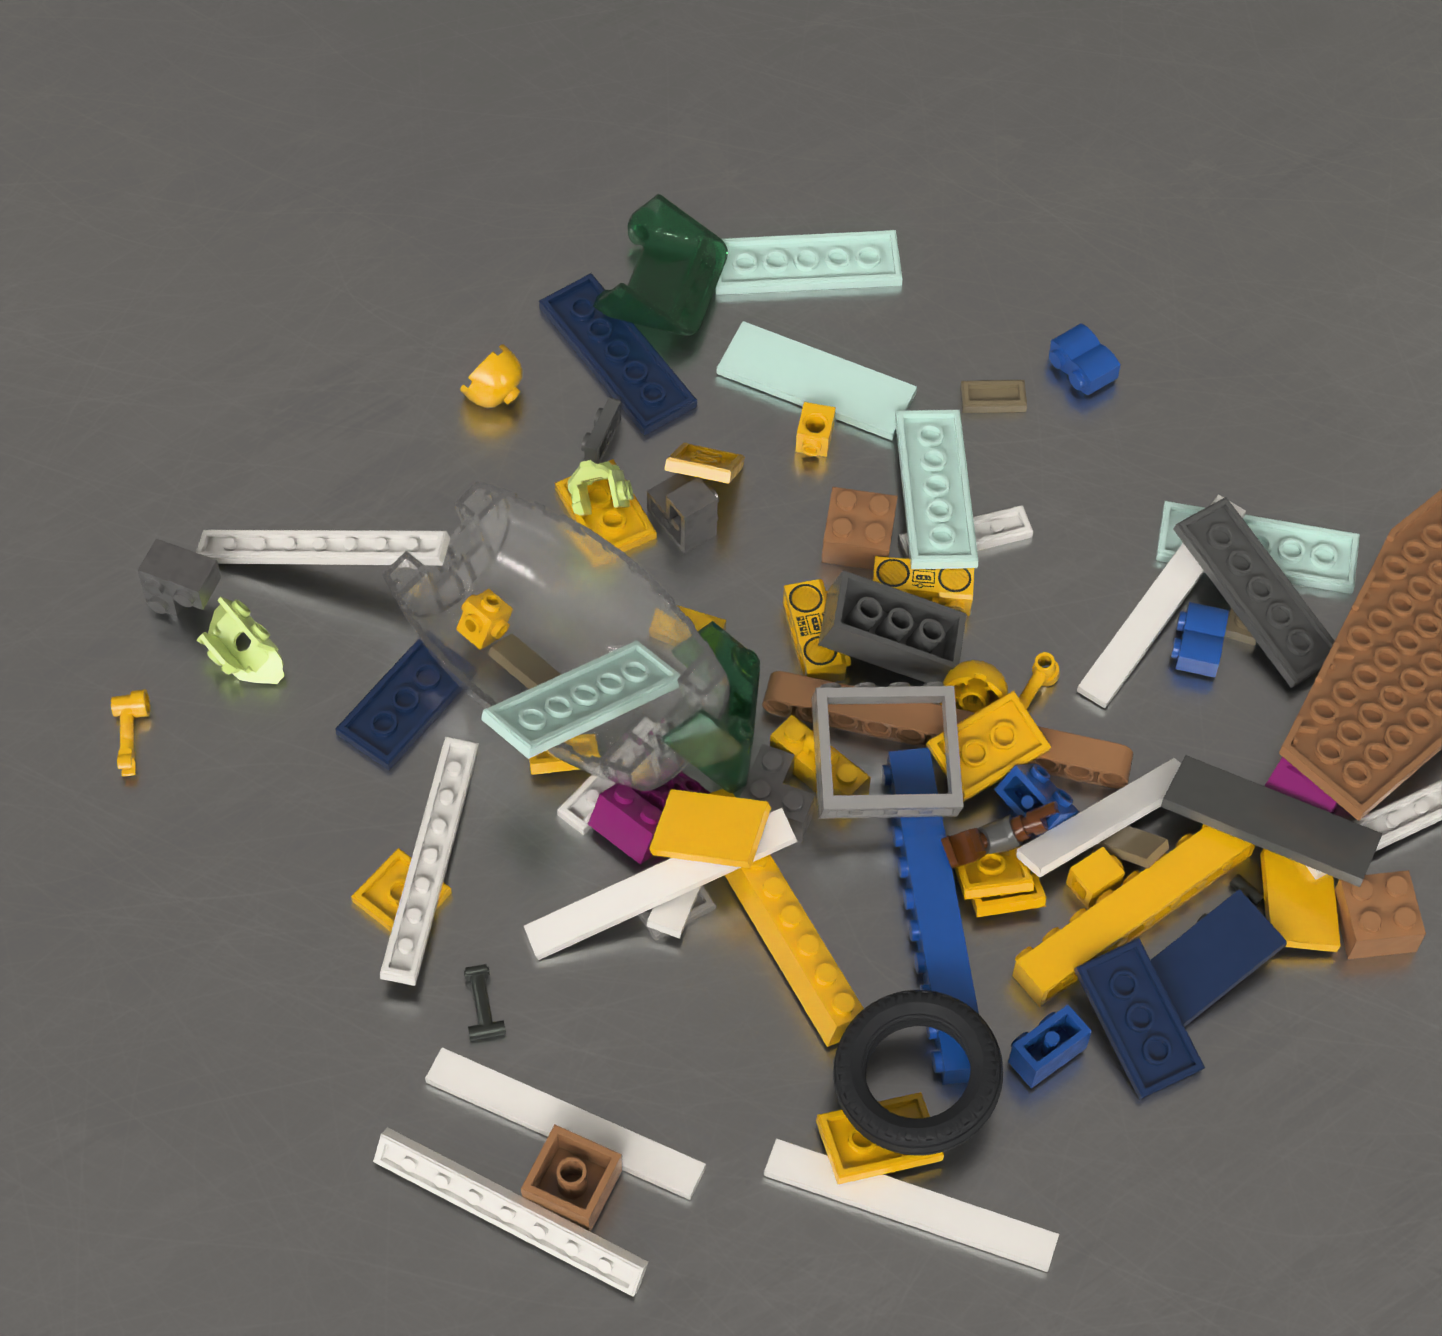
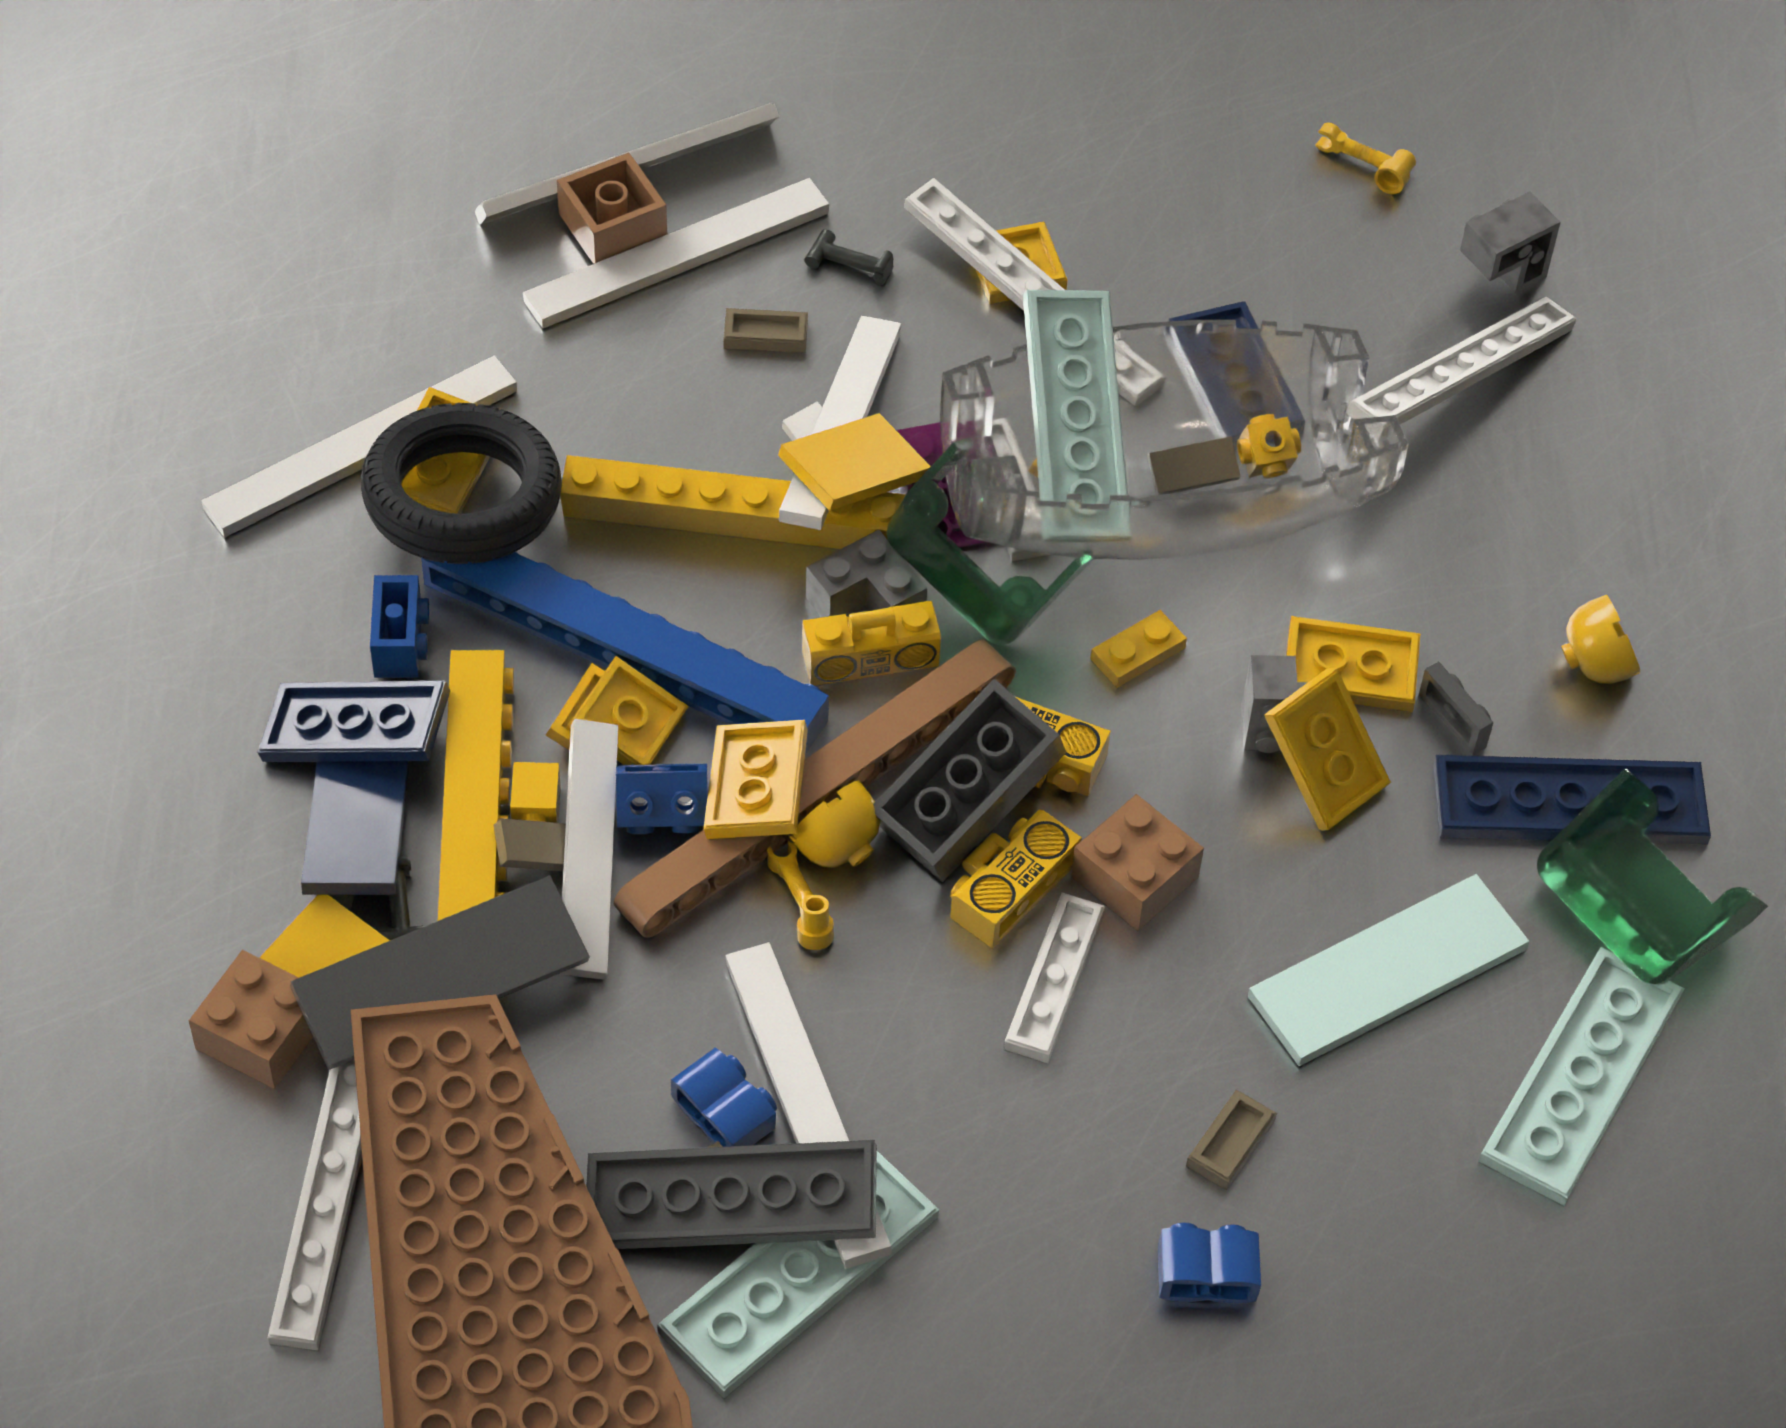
camera: 125 degrees right, 5 degrees down
yellowish green piece [197,597,285,684] -> none
yellowish green piece [568,460,634,515] -> none
yellow brick [795,402,836,457] -> none
light grey window [811,682,963,819] -> none
light aqua tile [895,410,978,569] -> none
reddish brown piece [941,801,1059,868] -> none
none -> dark tan tile [723,308,808,353]

